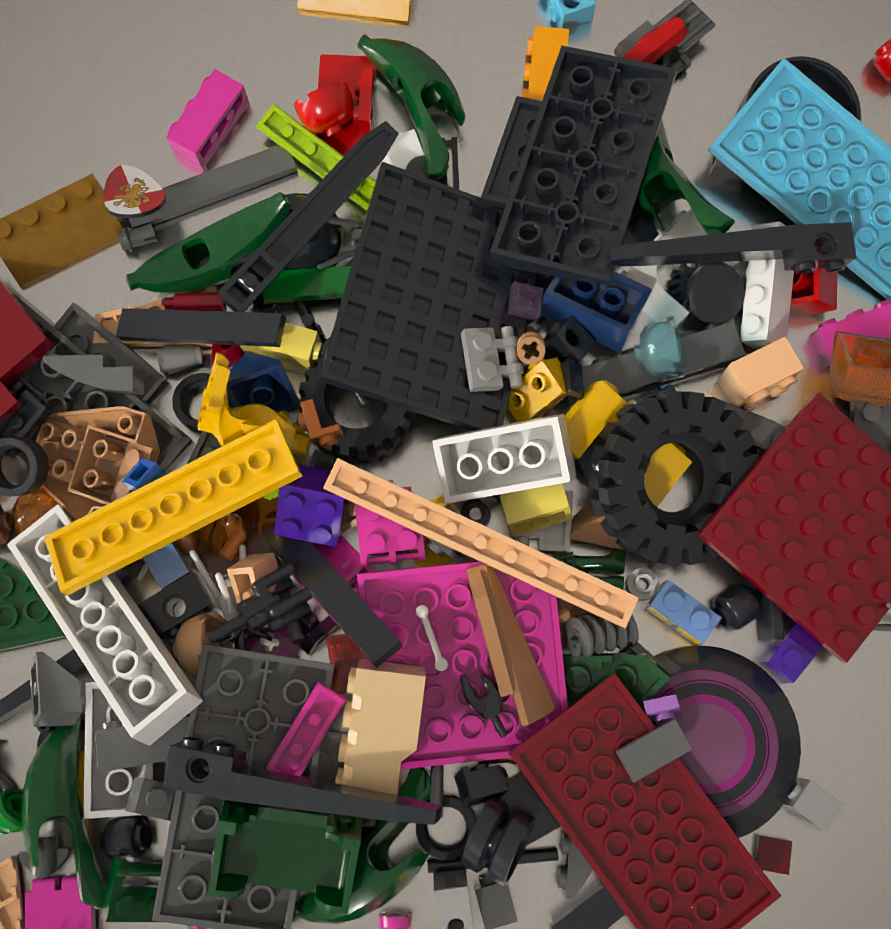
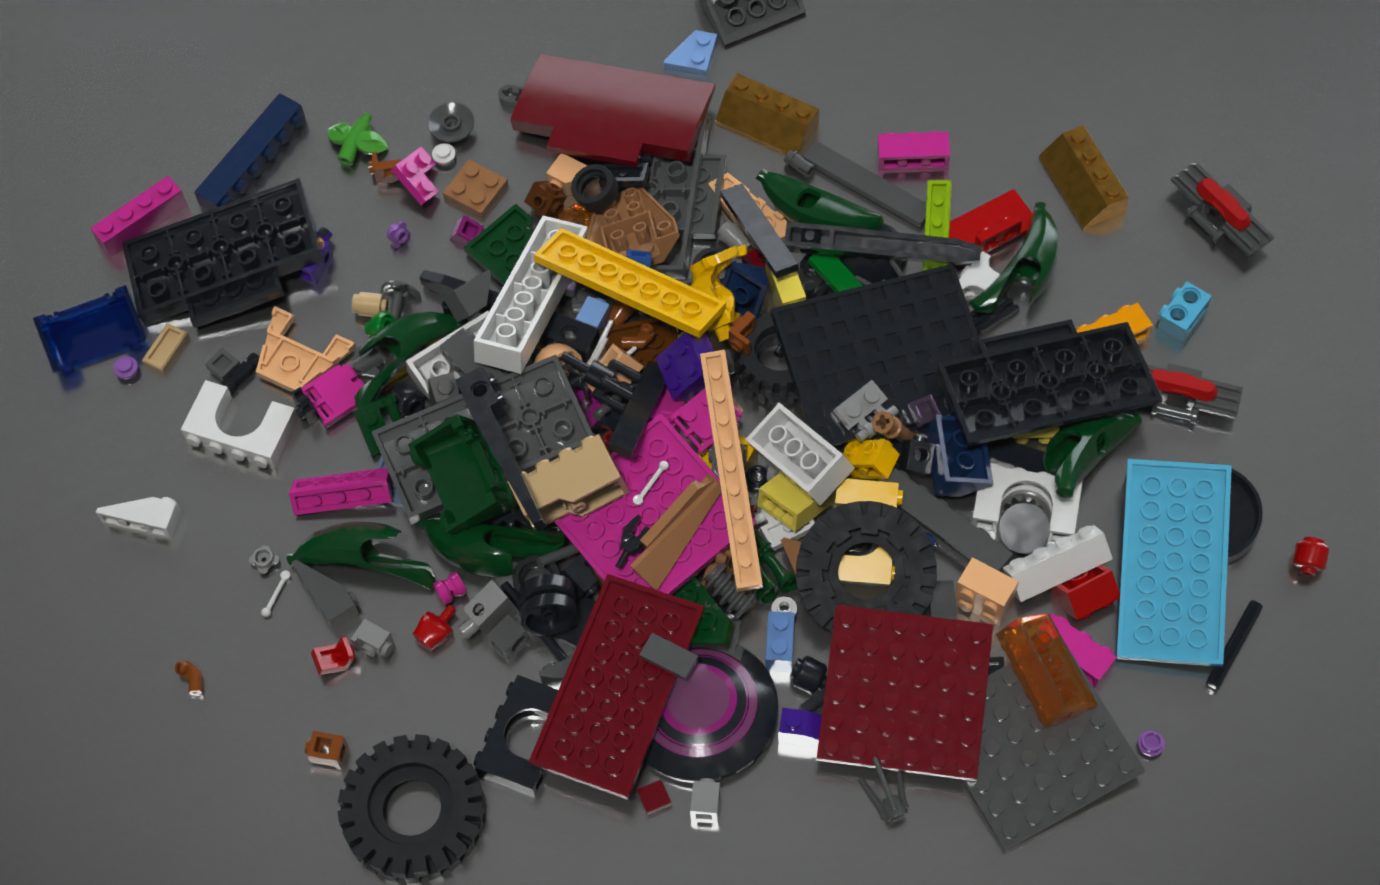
camera: 60 degrees right, 15 degrees down
dark grey slope [43,355,145,395] -> none
shield [104,165,166,219] -> none
dark red cylinder [164,292,227,311] -> none
dark pink tile [265,682,347,776] -> none
red cylinder [293,82,354,137] -> none
black piece [560,357,584,400] -> none
black piece [606,222,857,274] -> none
clear light blue cylinder [634,315,685,379] -> none
medium lavender plate [643,694,683,724] -> none

